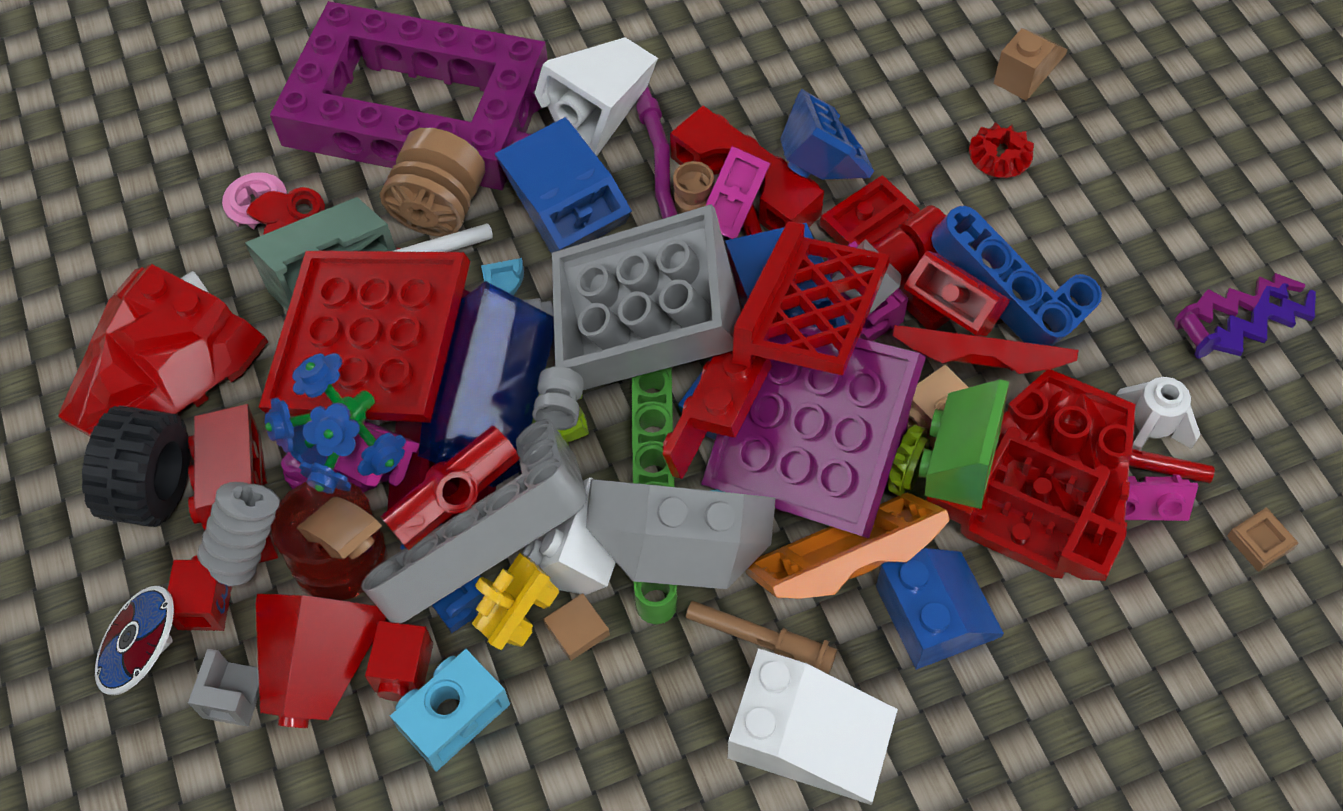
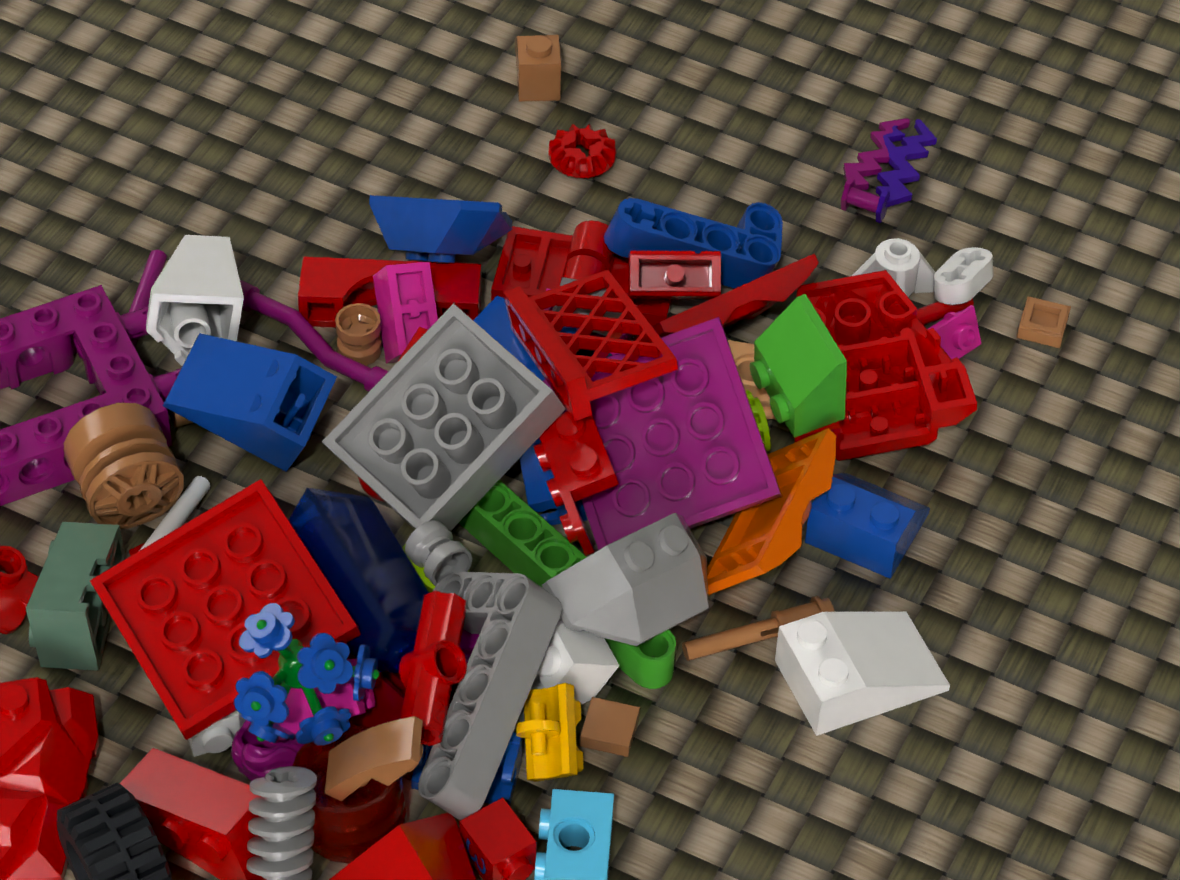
camera: 45 degrees left, 10 degrees down
none -> white beam [933,247,993,305]

